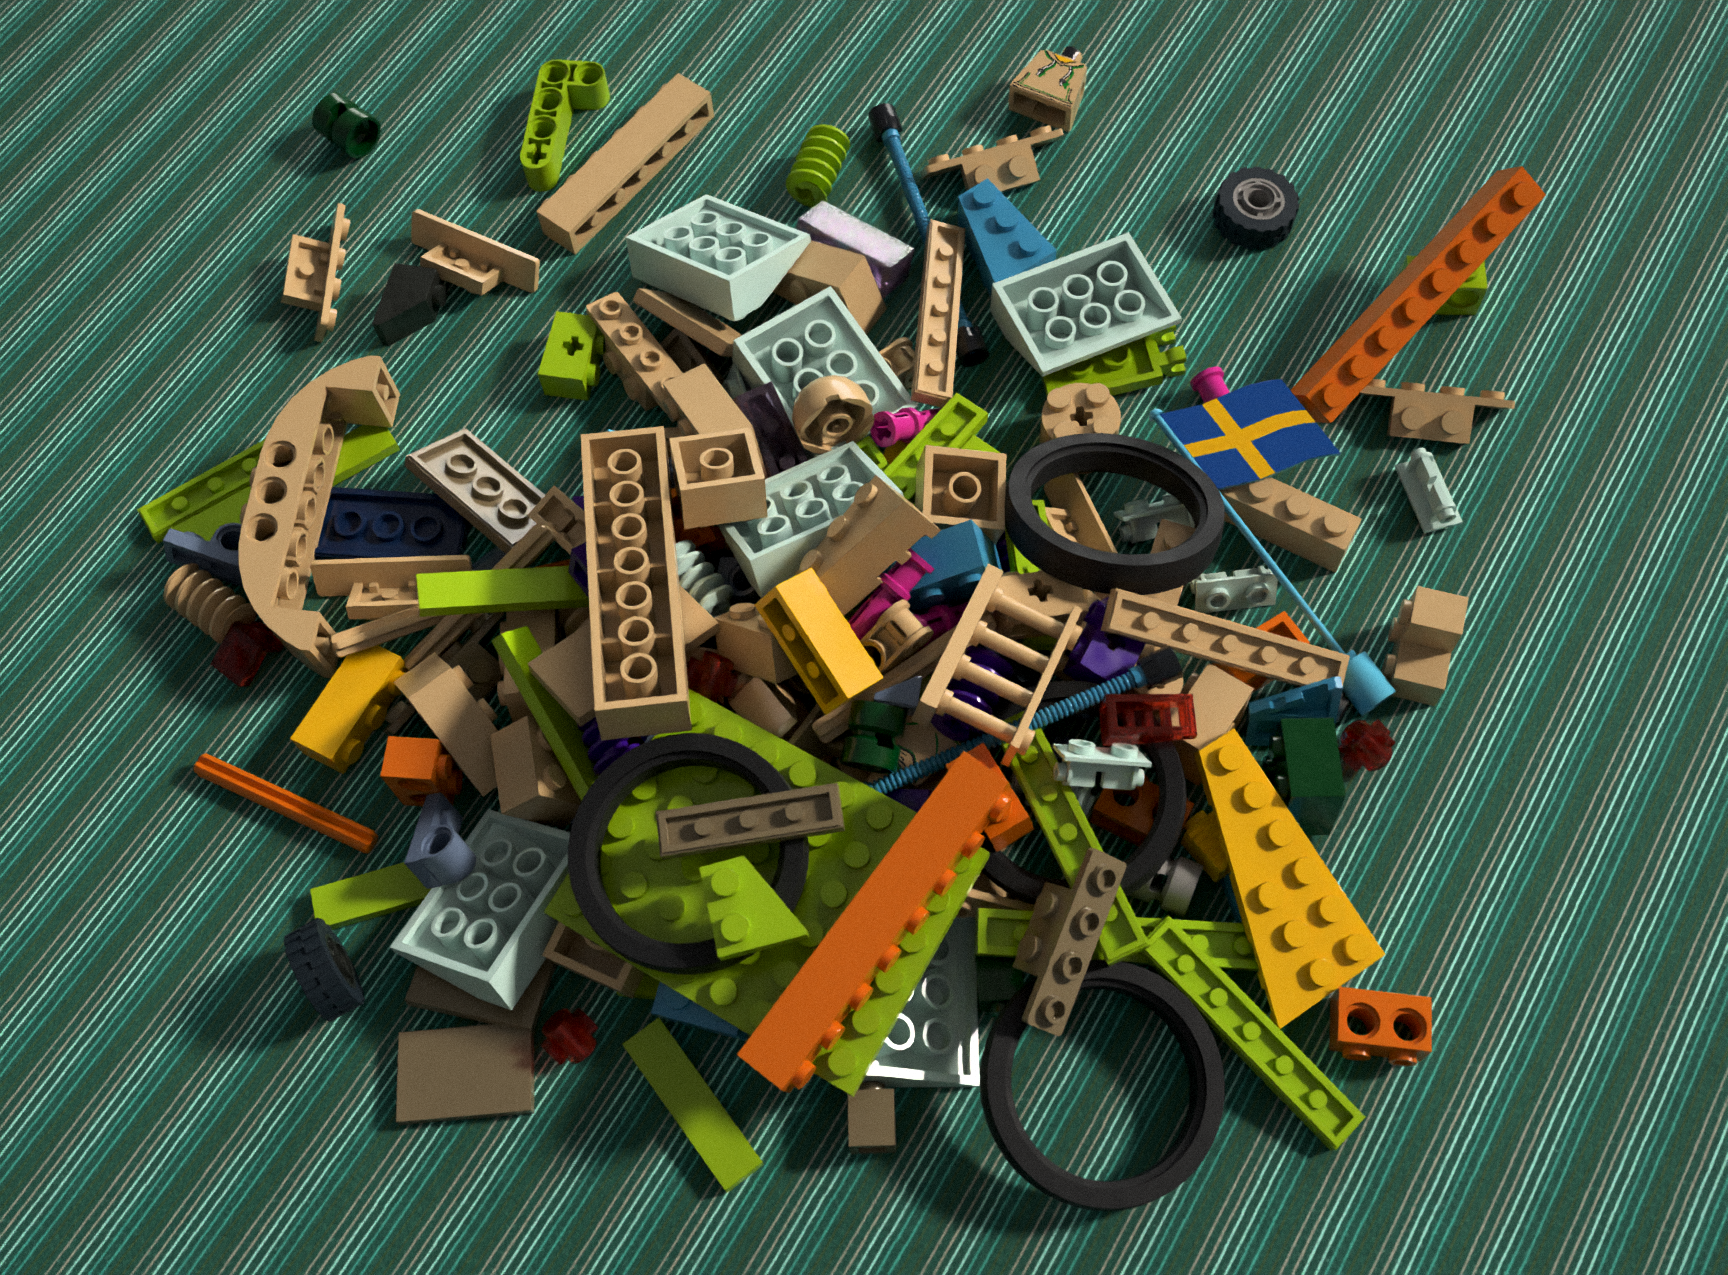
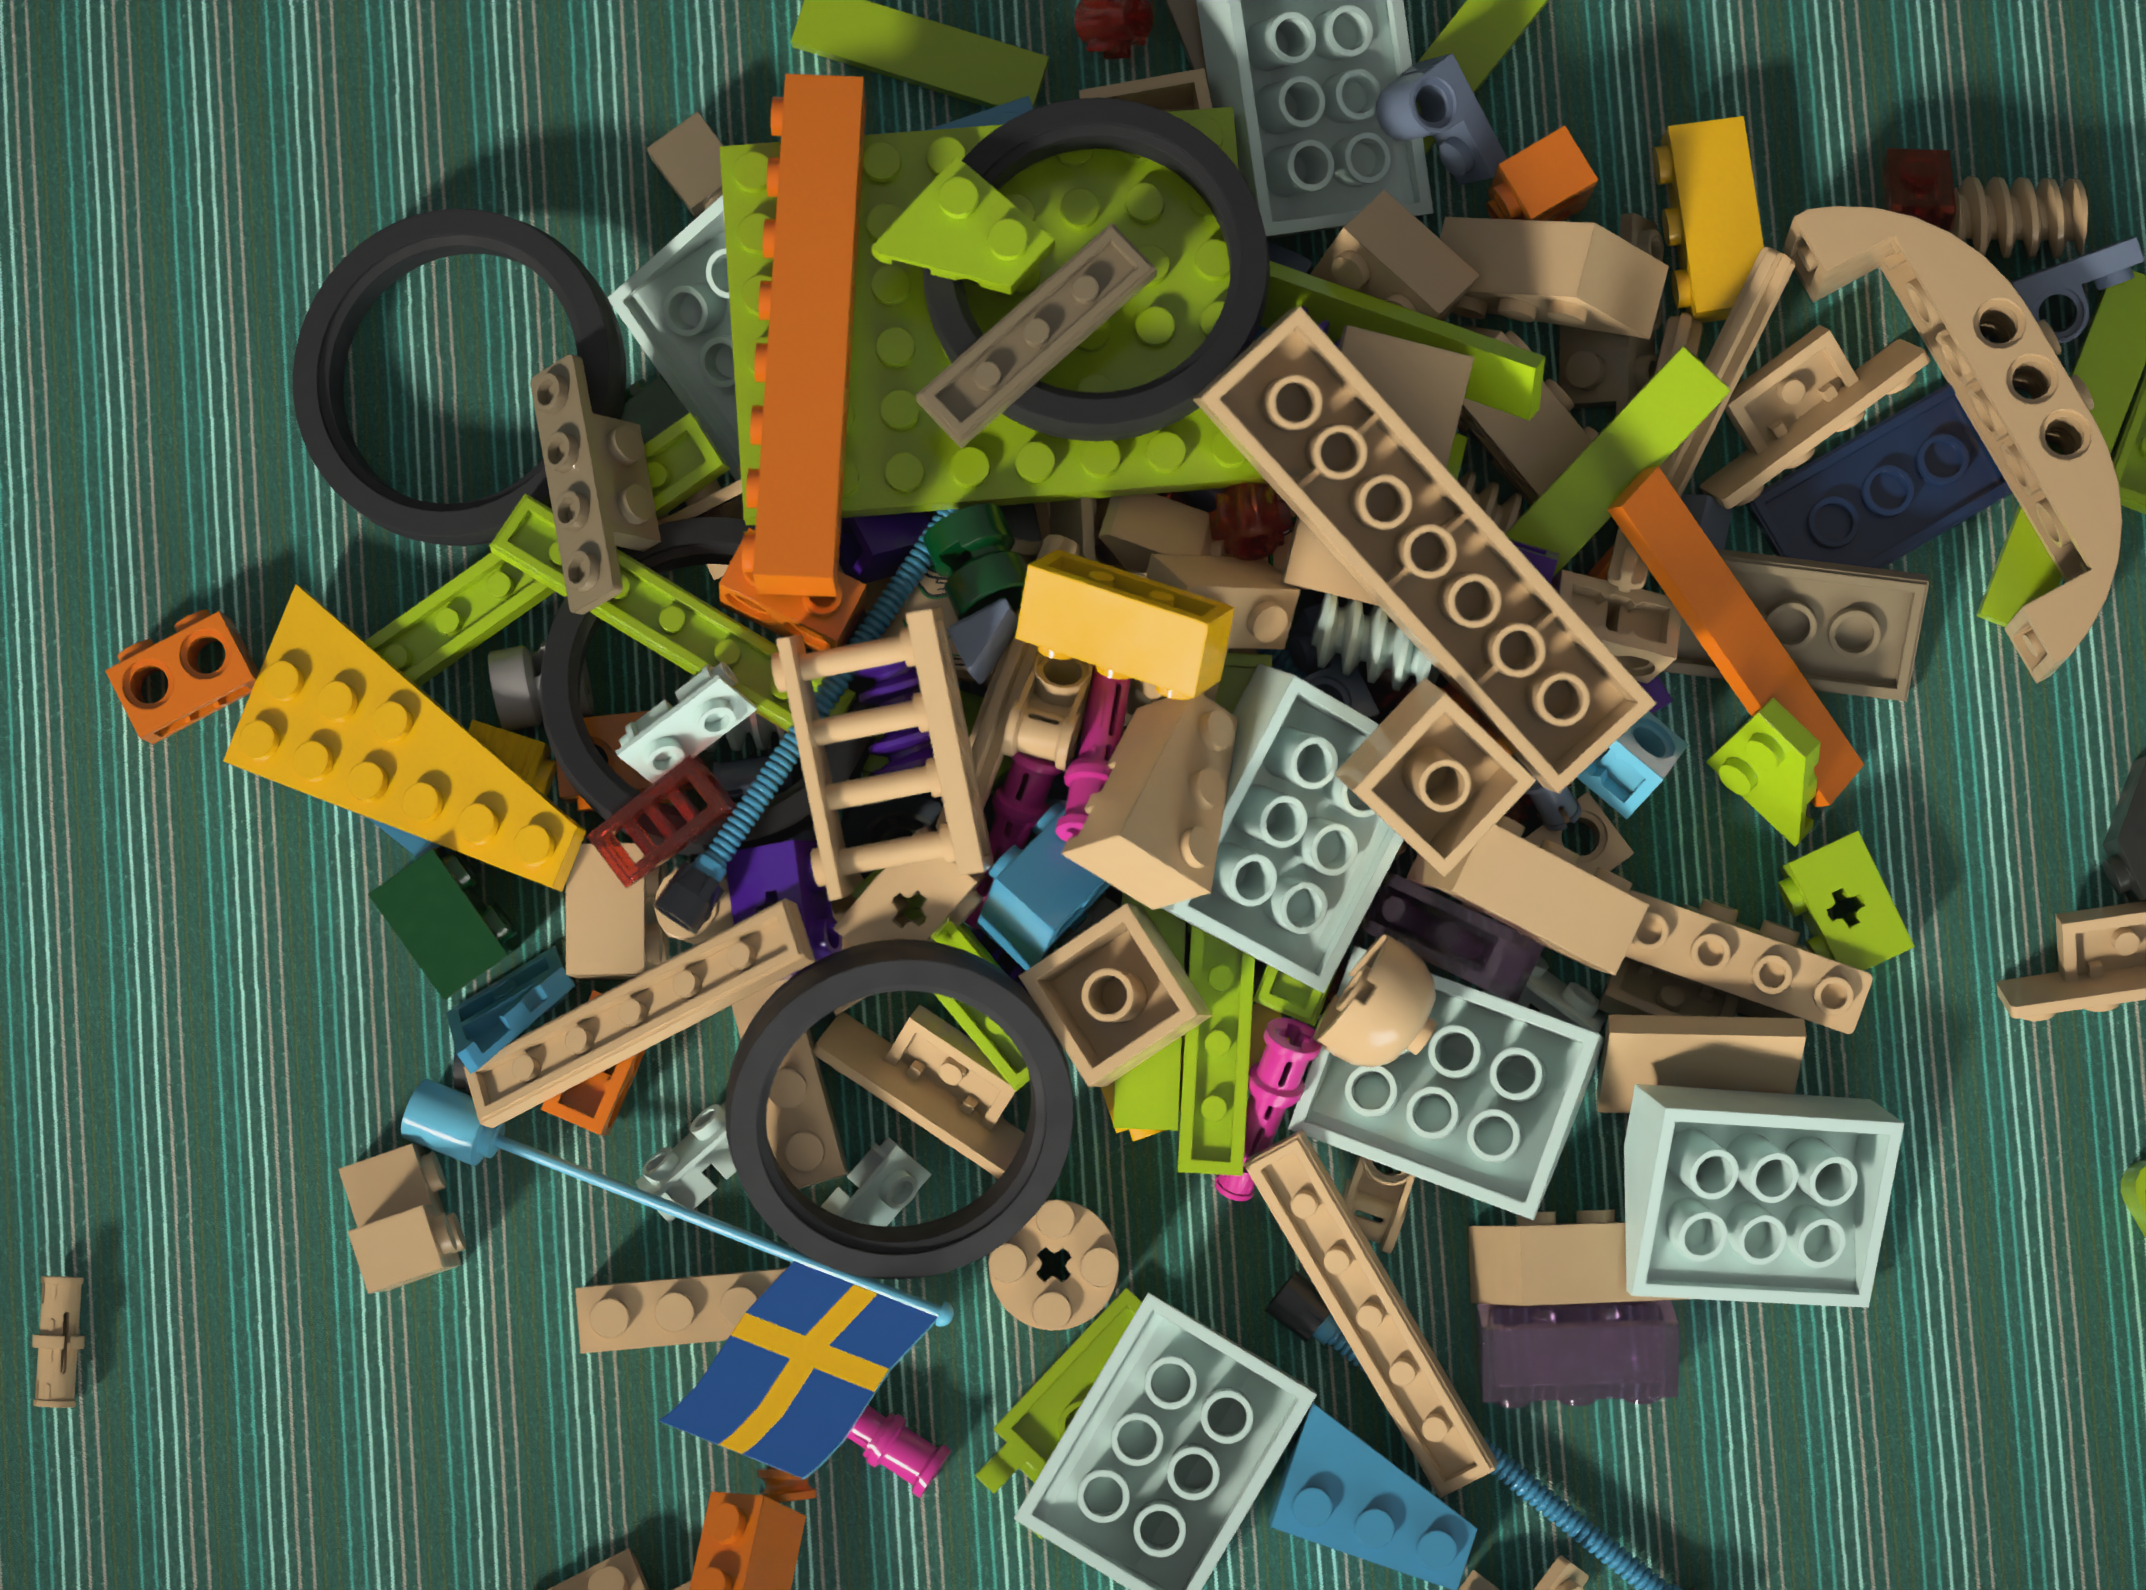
camera: 145 degrees right, 20 degrees up
orange axle [193,753,378,853] -> none
tan brick [536,73,714,255] -> none
lime piece [786,124,850,209] -> none
lime tile [1139,915,1365,1151] -> none
clear red gear [1338,719,1395,772] -> none
light aqua hinge [1395,448,1463,534] -> none
none -> tan pin [32,1276,85,1408]
none -> orange tile [1607,466,1865,807]
none -> lime wing [1706,697,1820,847]

